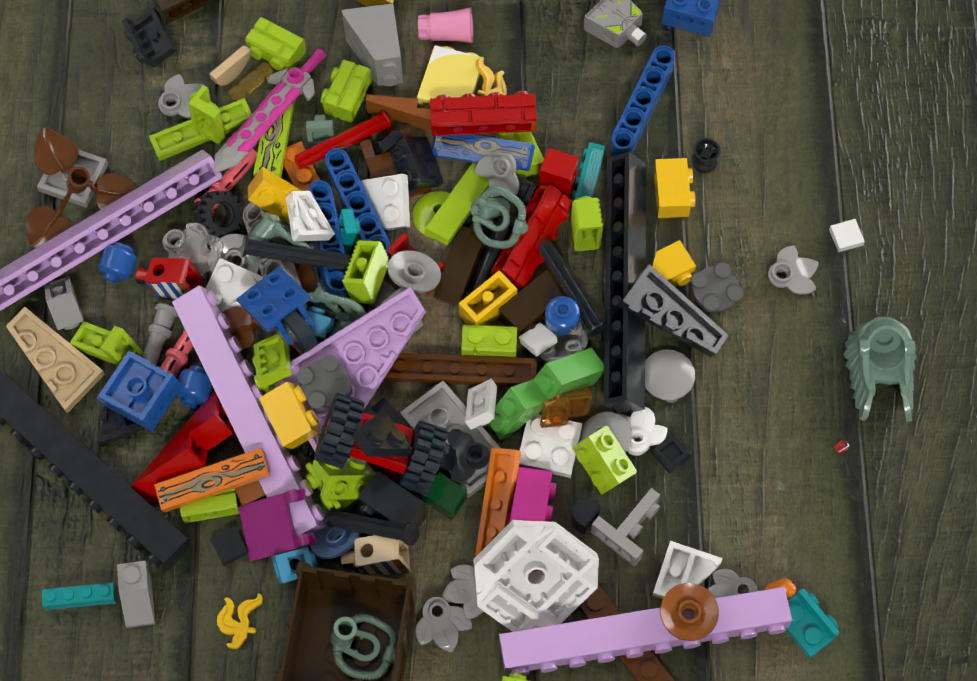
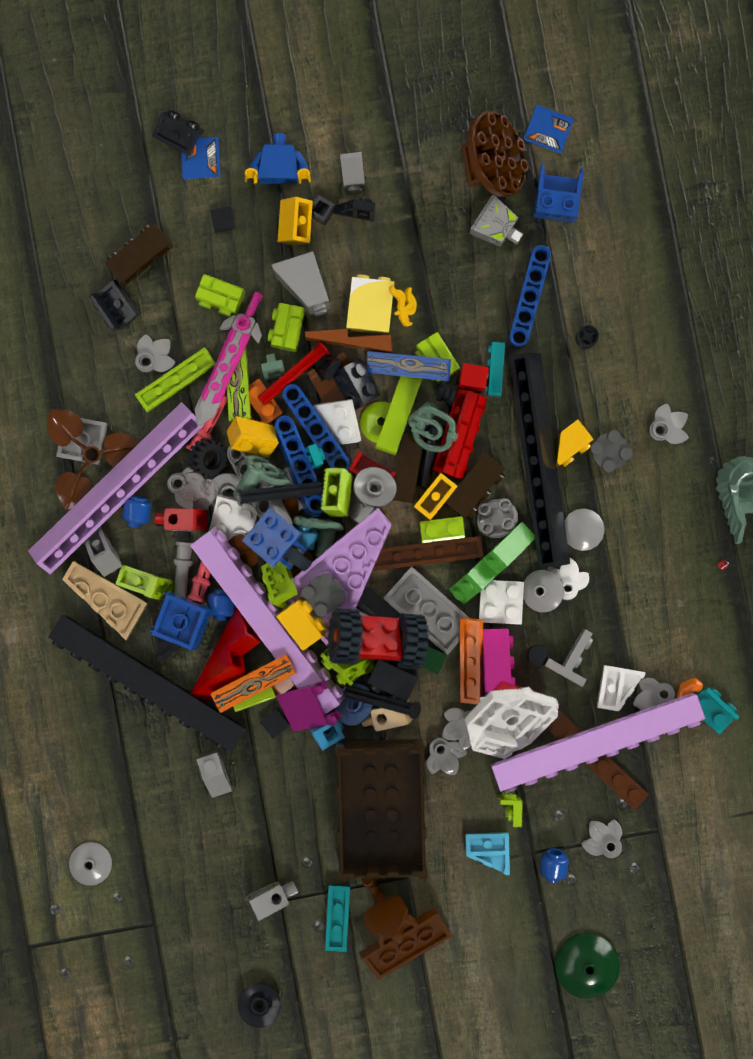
camera: 10 degrees left, 20 degrees up
teal piece [42,582,117,611] -> none
lime bracket [188,85,225,145] -> none
tan tile [209,45,251,86] -> none
yellow piece [217,593,263,649] -> none
clear yellow axle [229,62,274,101] -> none
white wing [286,191,335,241] -> none
sand green piece [330,613,398,680] -> none
black wing [352,411,413,457] -> none
bright pink plant [418,7,473,43] -> none
red brick [430,91,537,136] -> none
black plate [440,431,490,482] -> none
white plate [465,379,497,430] -> none
light grey plate [475,152,519,197] -> none
white tile [519,323,558,357] -> none
black axle [539,241,607,337] -> none
clear orange slope [540,387,593,428] -> none
blue head [545,296,580,335] -> none
lime brick [571,196,603,251] -> none
lime bracket [572,426,637,495] -> none
wing [617,265,729,357] -> none
black tile [651,434,691,473] -> none
yellow brick [654,158,695,218] -> none
dark orange dish [660,583,719,641] -> none
white tile [829,219,865,252] -> none

